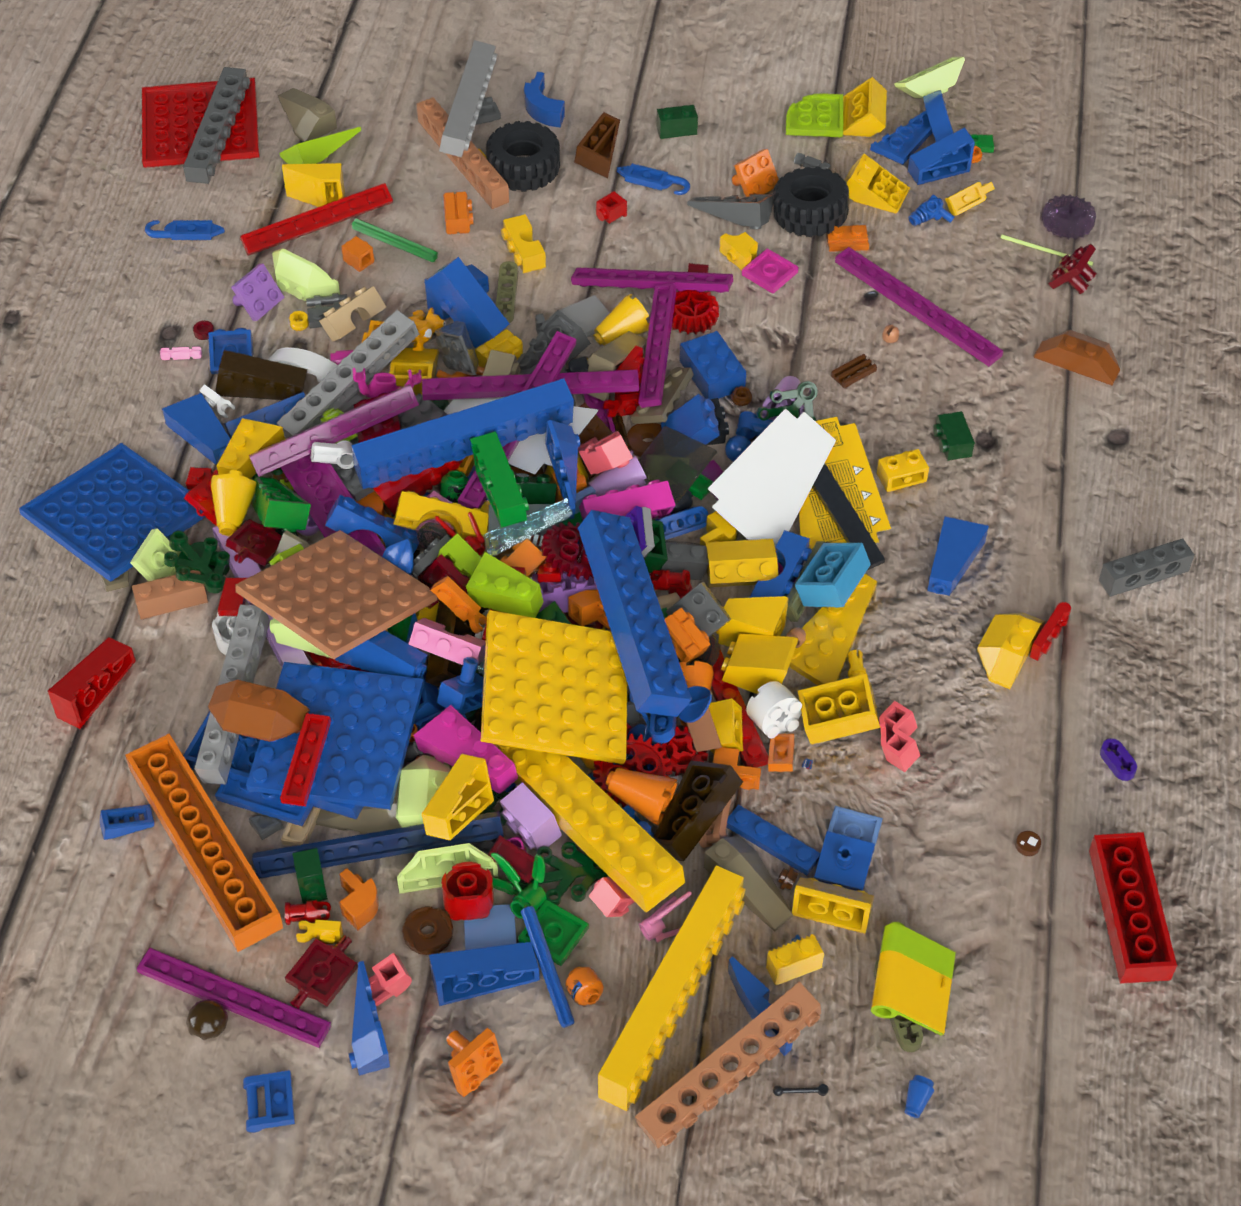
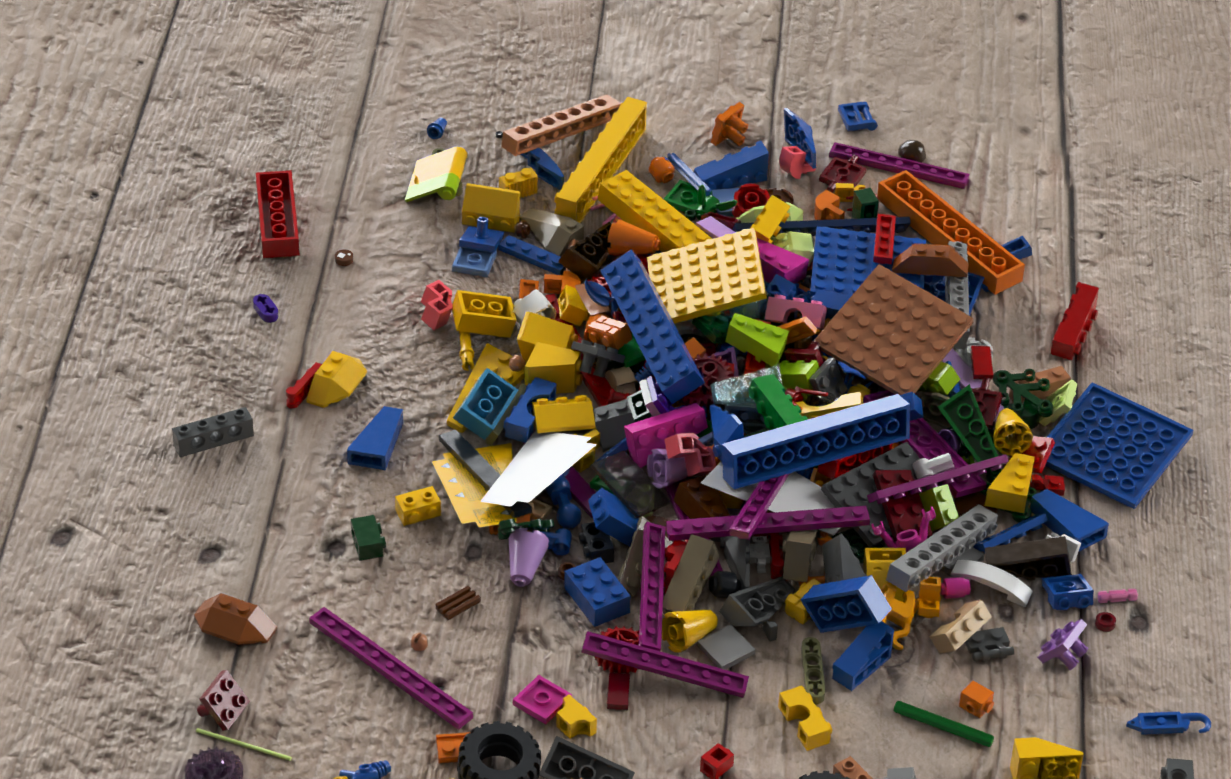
camera: 175 degrees right, 10 degrees down
red plate [240,183,393,256] -> none
yellowish green wedge [272,248,340,301] -> none
yellow bush [289,311,309,331] -> none
orange brick [443,192,474,234] -> none

